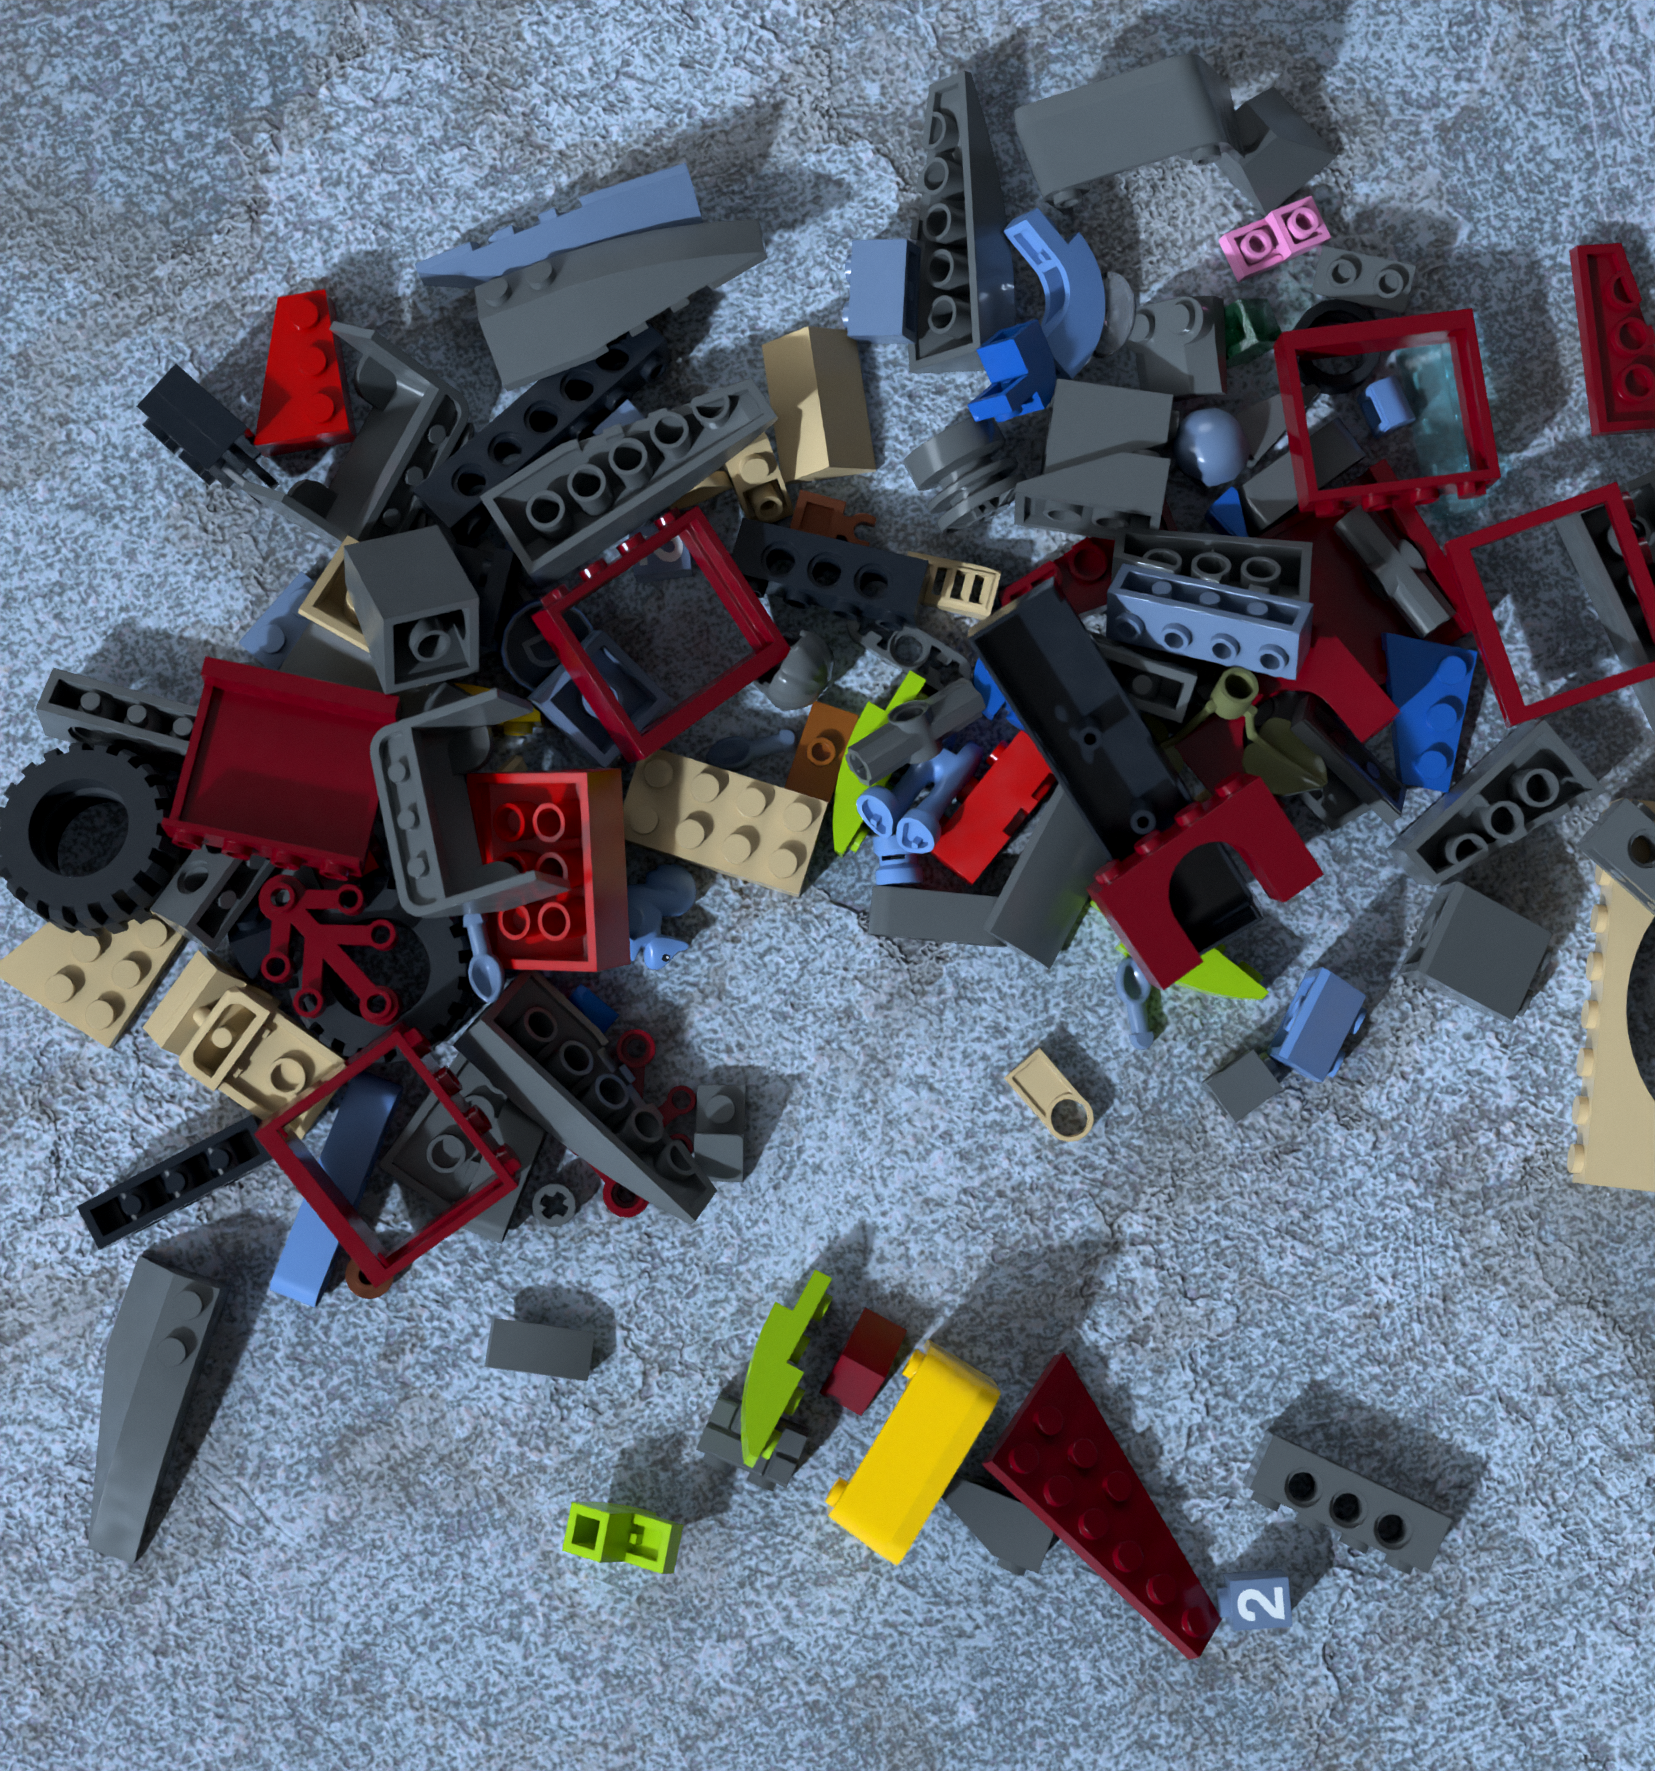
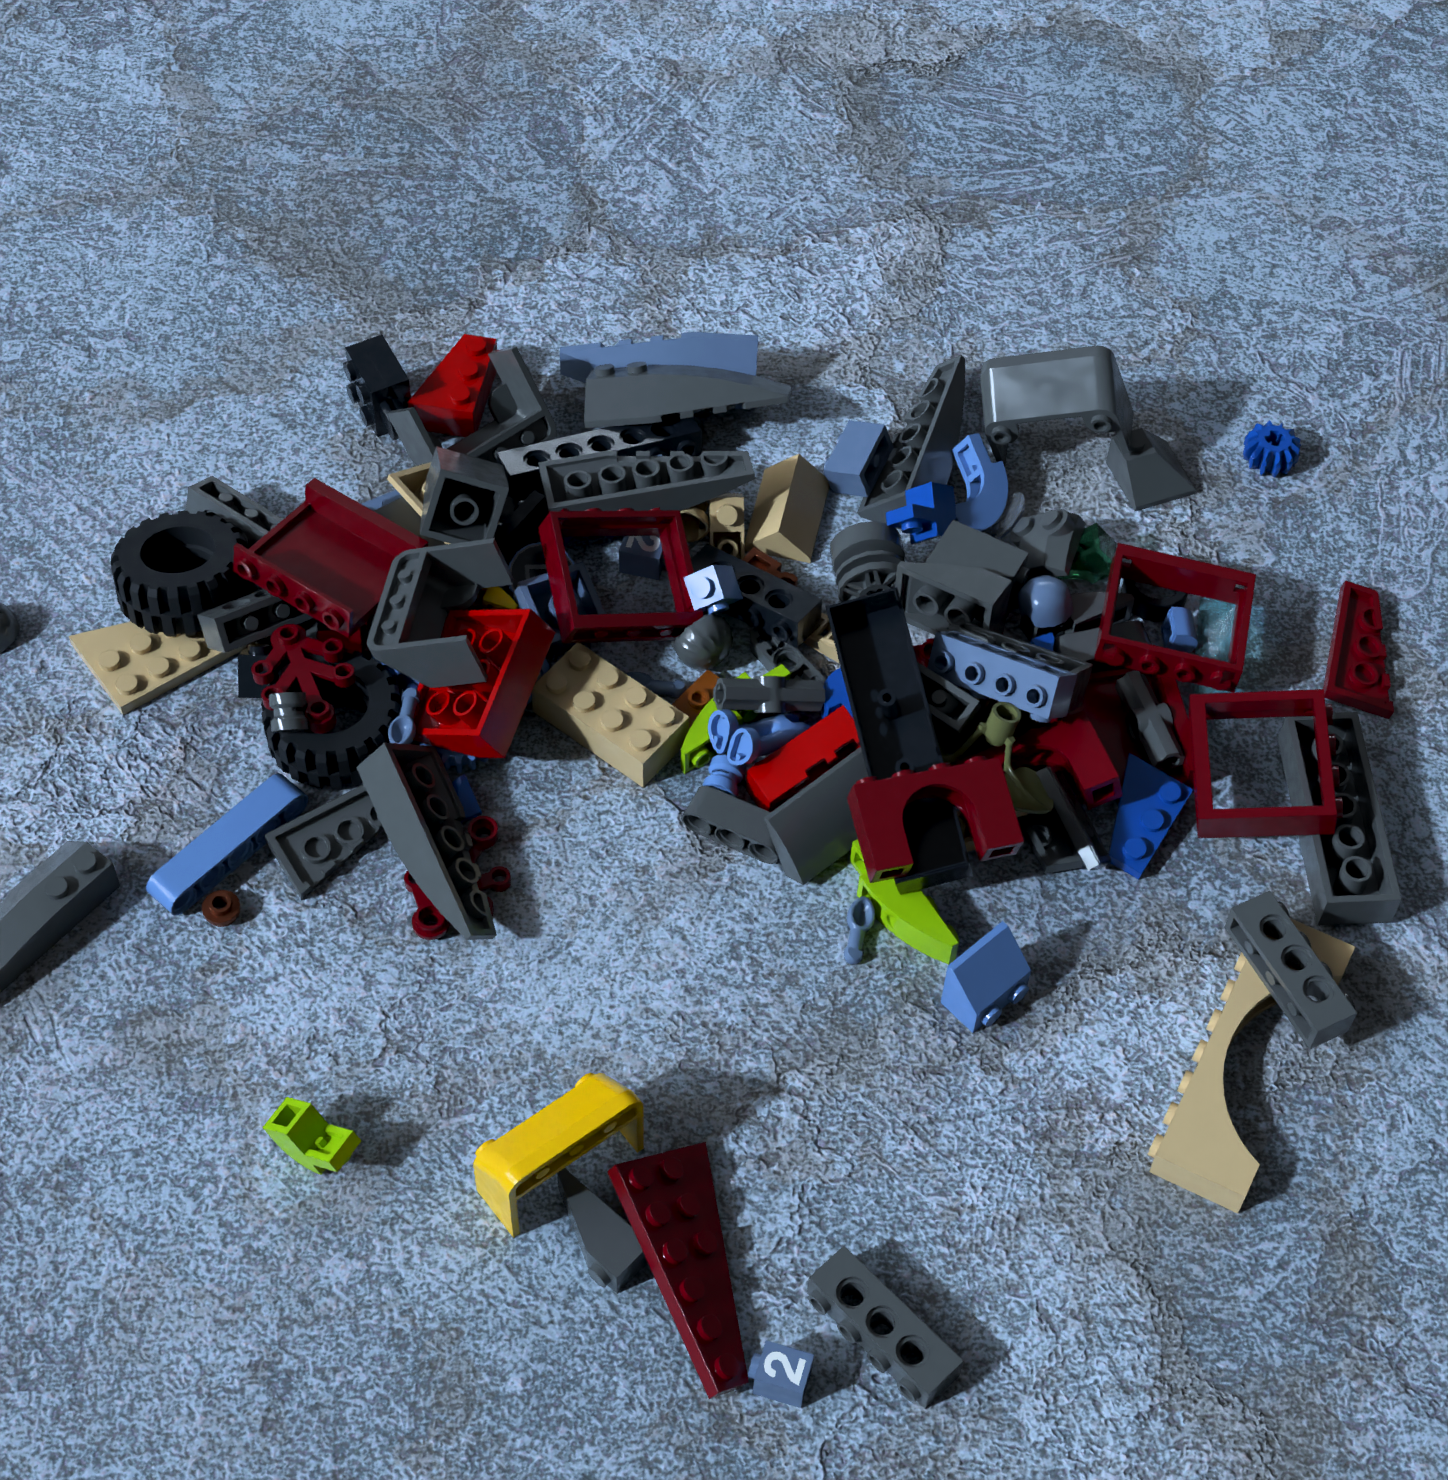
camera: 20 degrees right, 30 degrees down
black brick [76,1114,275,1250] -> none
tan piece [143,947,349,1140] -> none
dark red window [254,1020,522,1288] -> none
dark grey beam [461,1098,548,1244] -> none
dark grey slope [484,1318,595,1381] -> none
dark grey bush [533,1183,577,1227] -> none
medium blue animal [627,863,697,970] -> none
dark grey slope [694,1084,746,1182] -> none
dark grey brick [696,1391,809,1491] -> none
lime slope [741,1269,833,1468] -> none
dark red slope [819,1307,907,1416] -> none
tan piece [1004,1048,1094,1142] -> none
dark grey brick [1201,1049,1282,1123] -> none
bright pink slope [1218,196,1331,283] -> none
dark grey bracket [1311,245,1417,312] -> none
dark grey wedge [1387,719,1606,886] -> none
dark grey slope [1398,881,1553,1022] -> none
none -> dark grey wheel [269,692,308,733]
none -> medium blue brick [683,565,743,615]
none -> blue gear [1243,420,1301,478]

